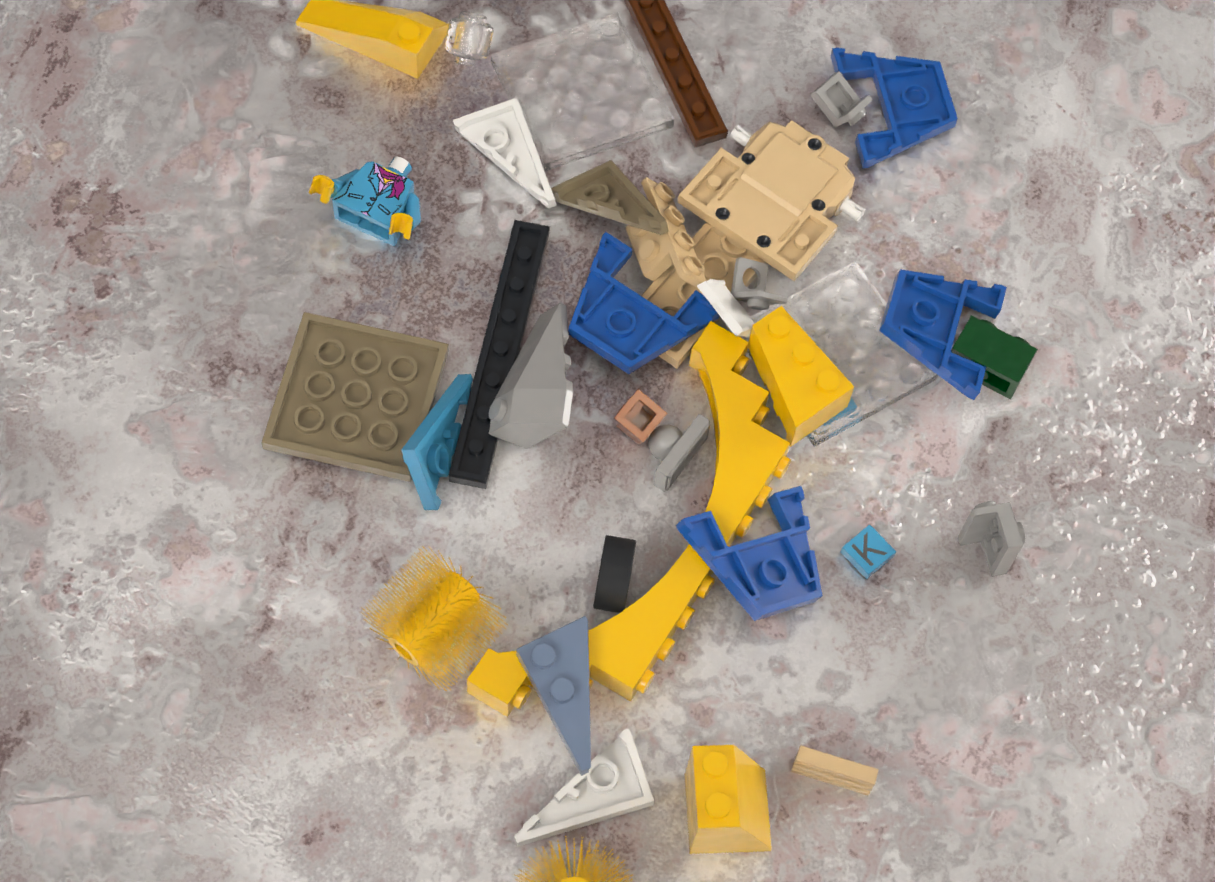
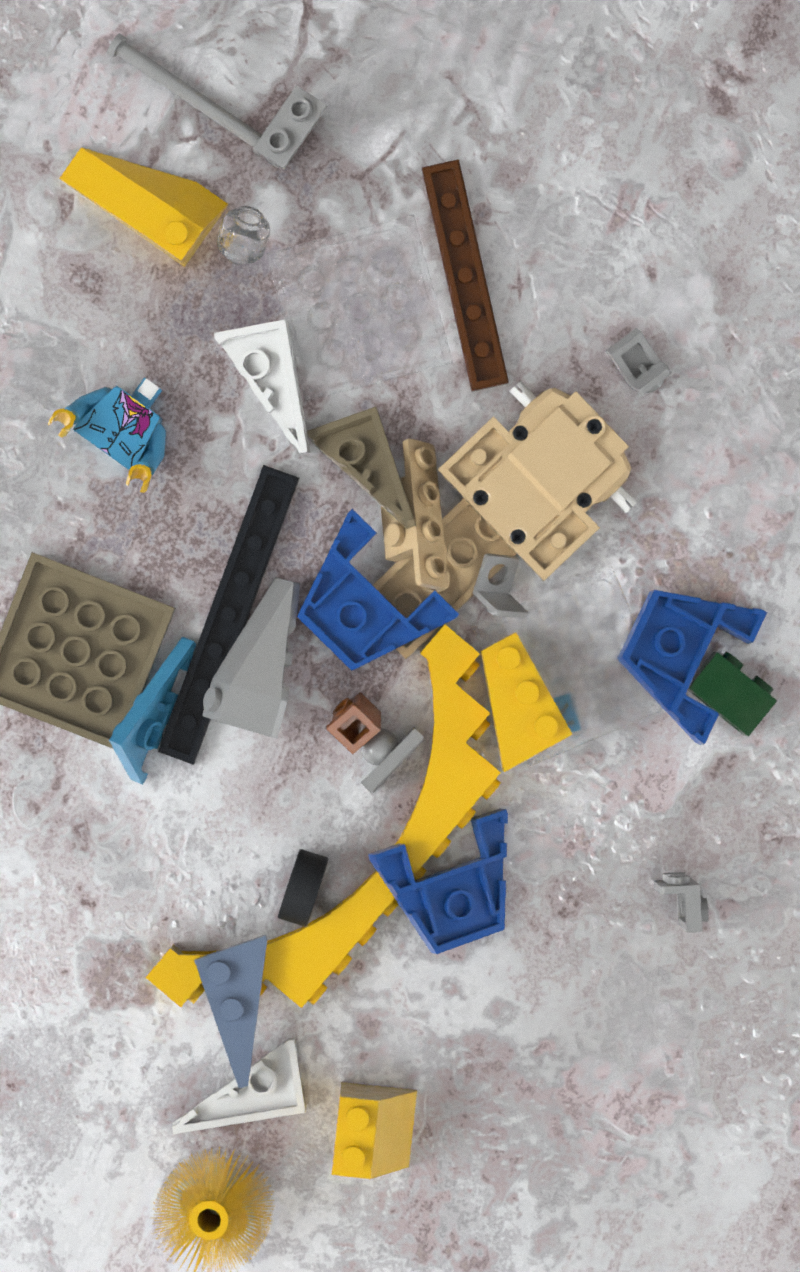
camera: 15 degrees right, 25 degrees up
yellow piece [361,546,508,692] -> none
white piece [697,279,755,337] -> none
tan tile [791,745,879,796] -> none
blue wing [830,48,958,169] -> none
dark azure tile [840,524,896,579] -> none

